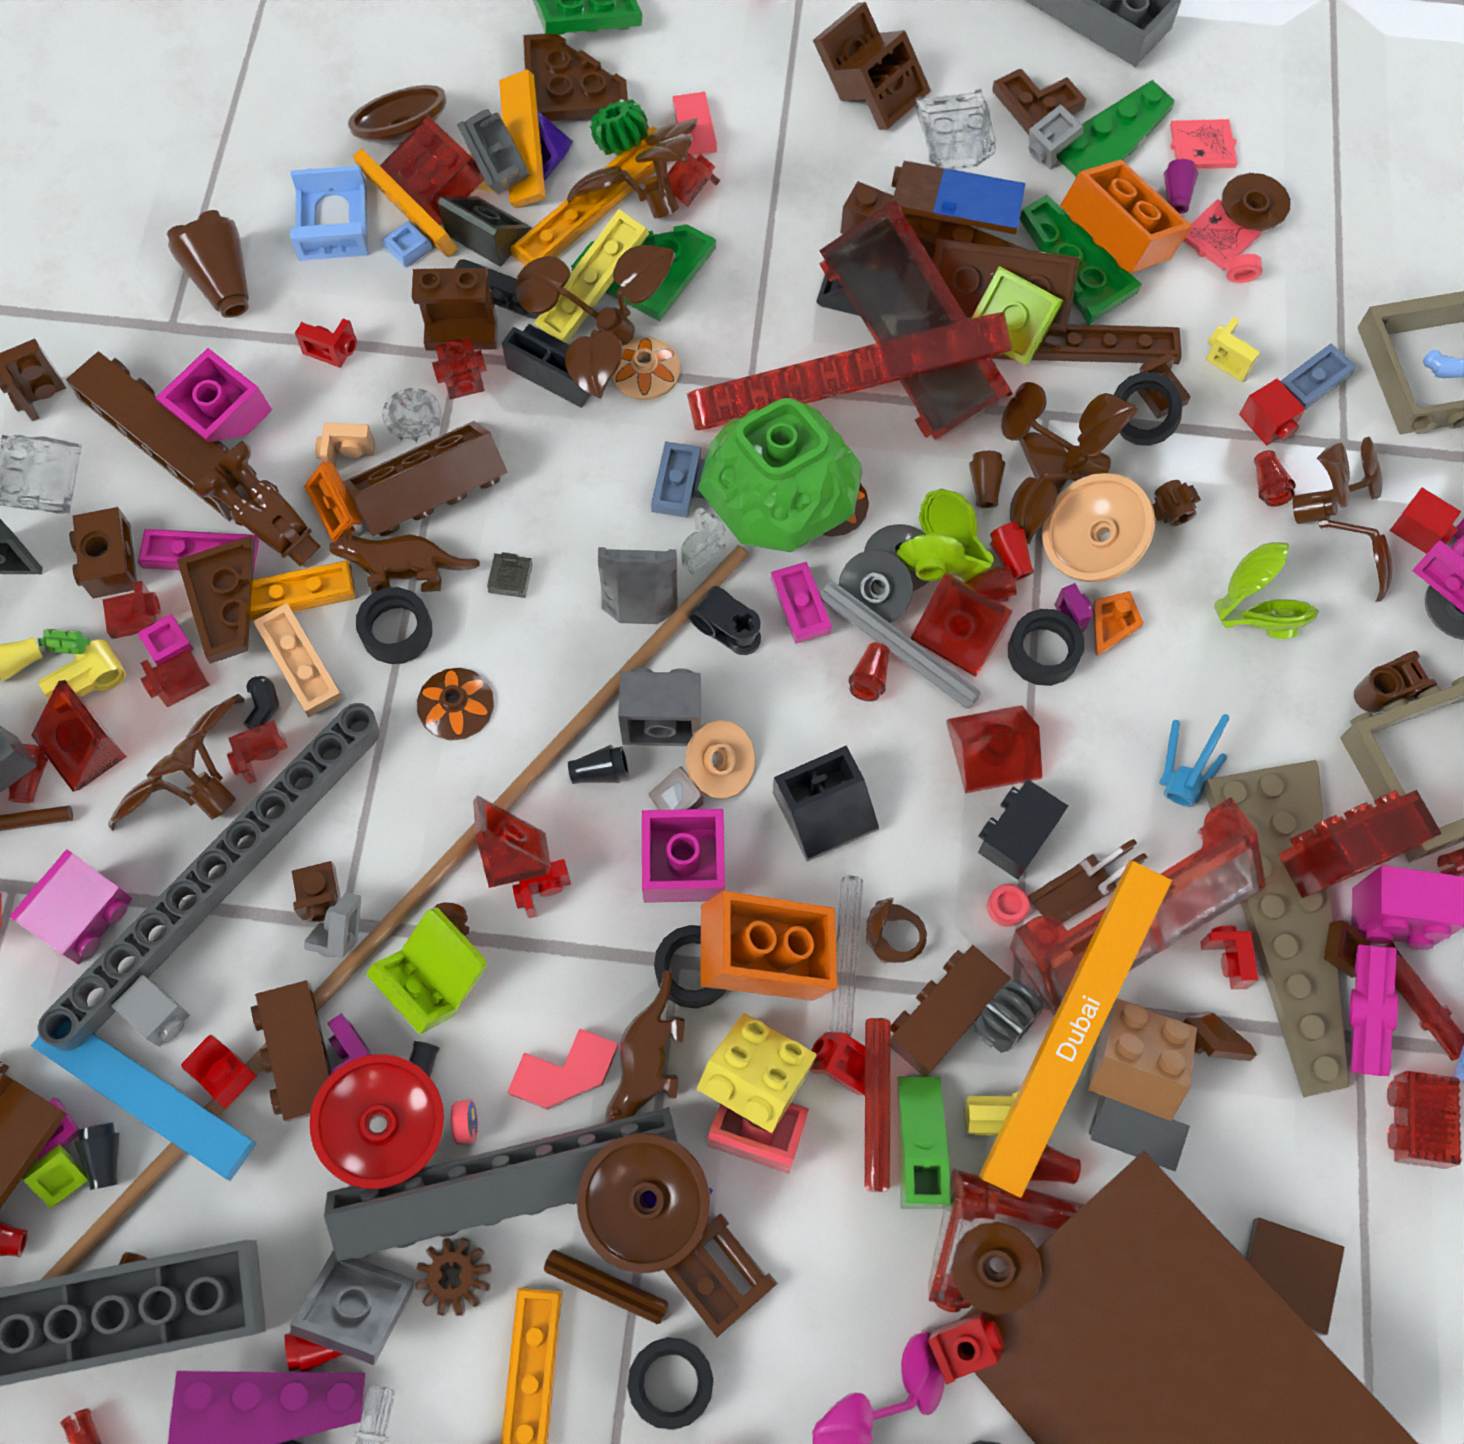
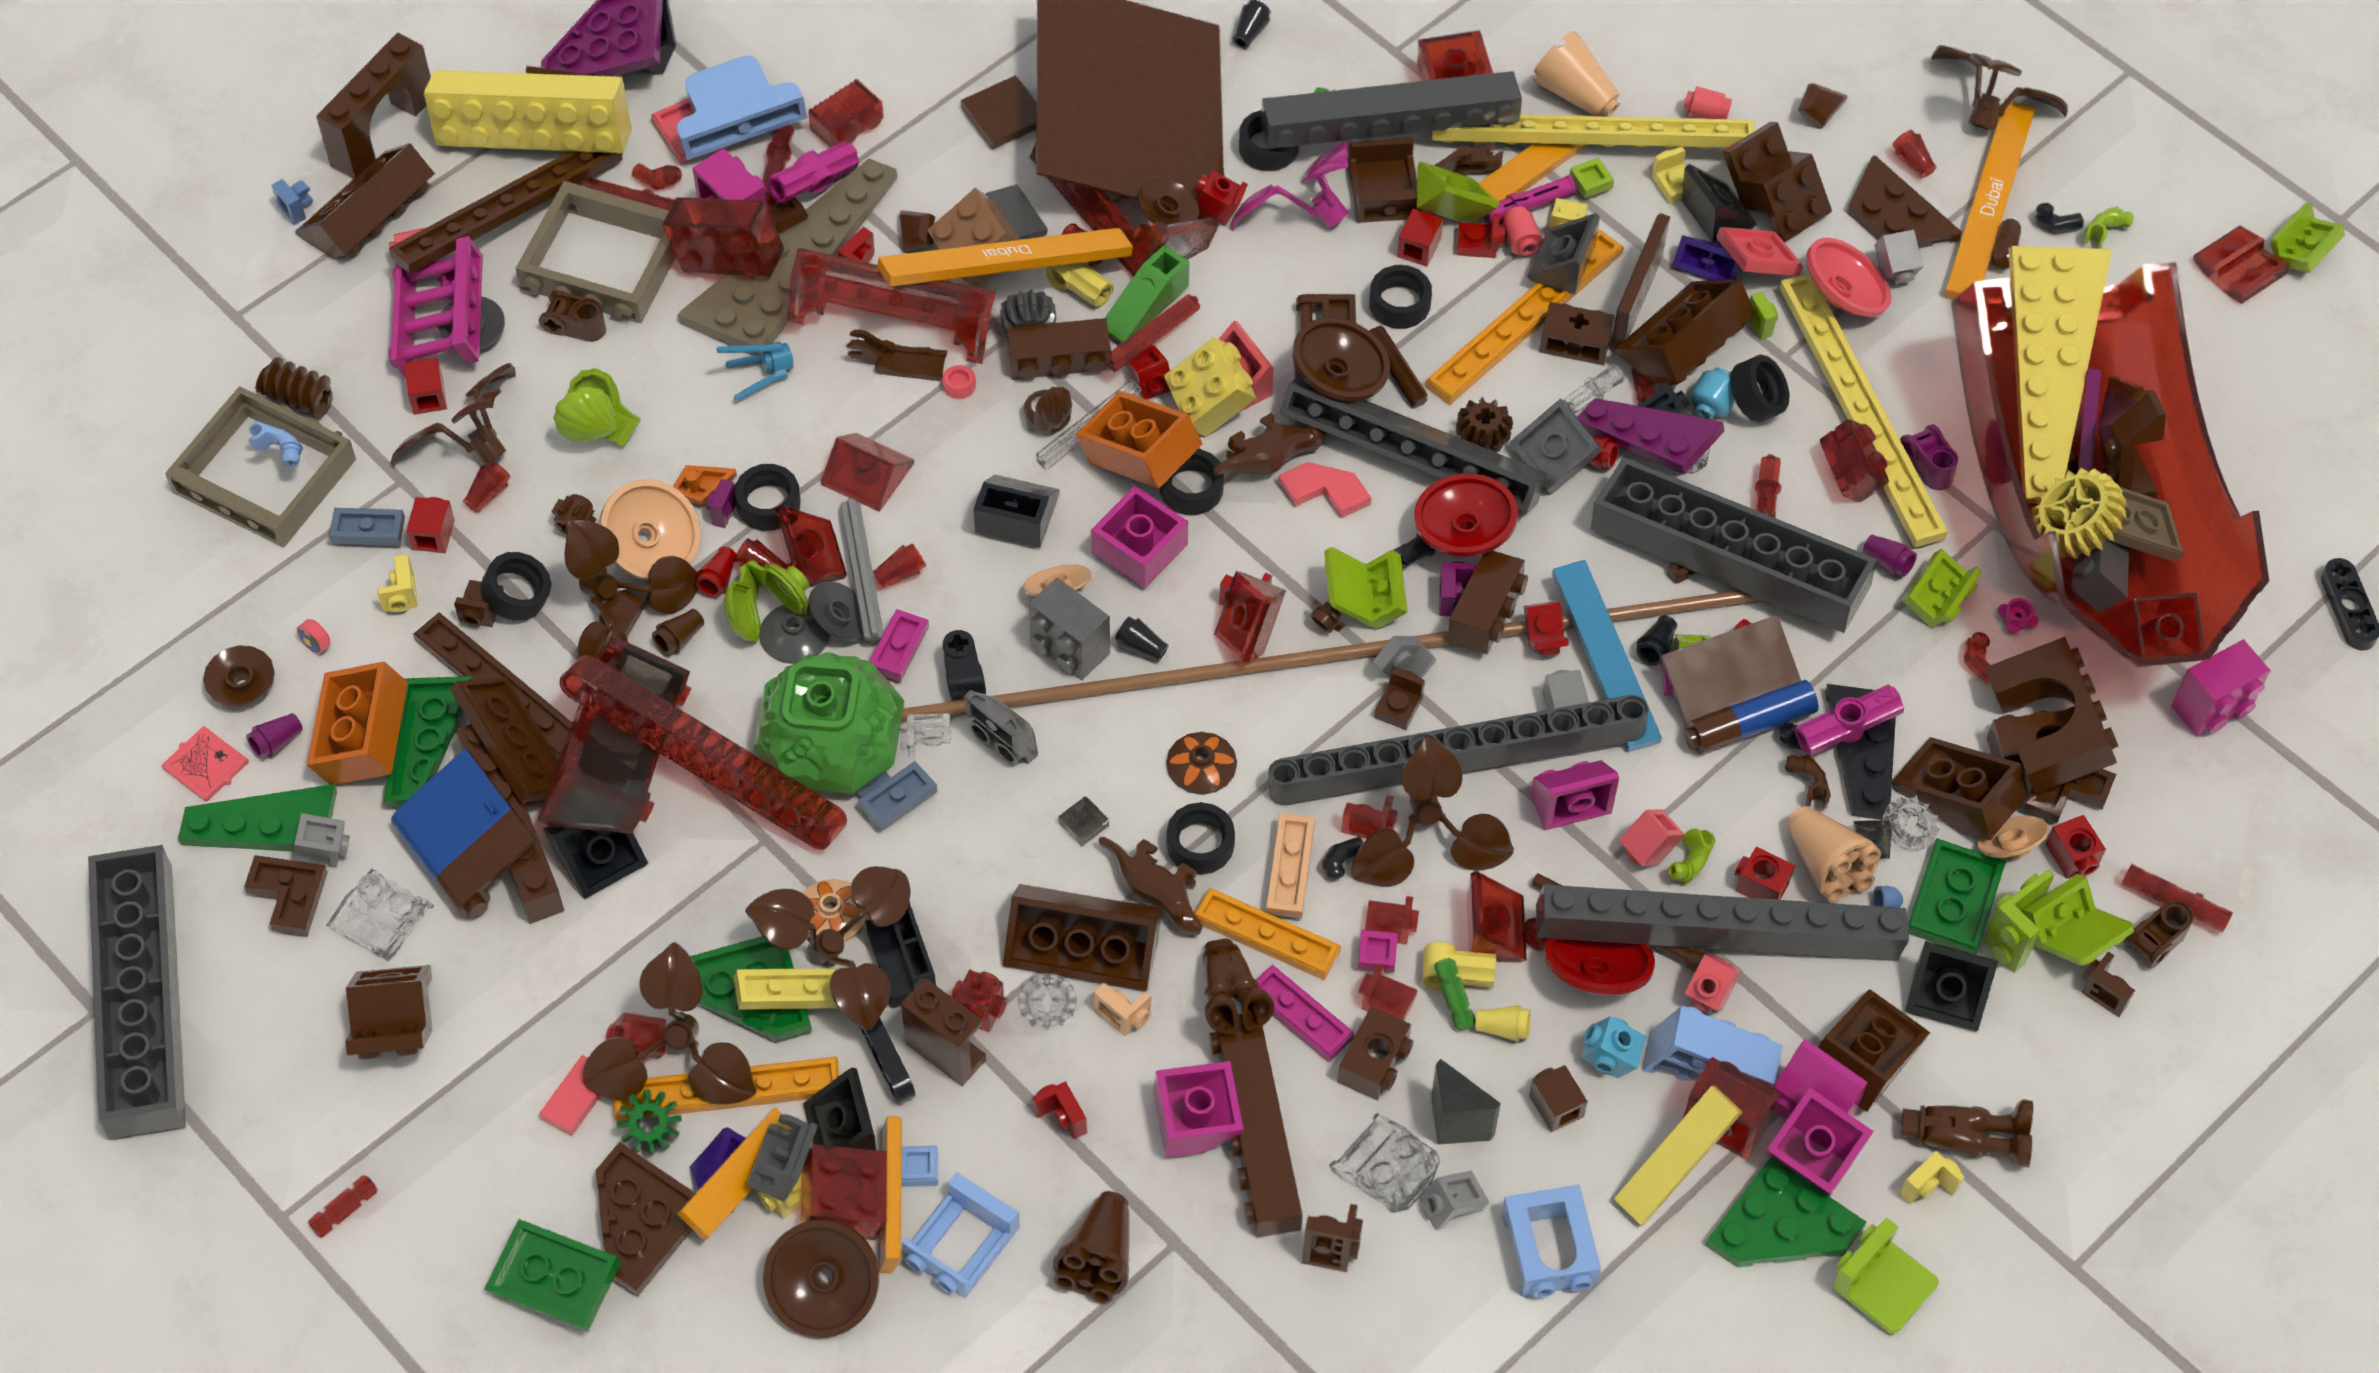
camera: 140 degrees left, 10 degrees down
reddish brown wing [177,535,255,664] -> none
orange tile [304,462,363,542] -> none
coral tile [451,1099,478,1145] -> none
slope [649,766,704,810] -> none
lime plate [964,266,1064,366] -> none
black brick [978,779,1068,880] -> none
coral piece [1183,199,1262,270] -> none

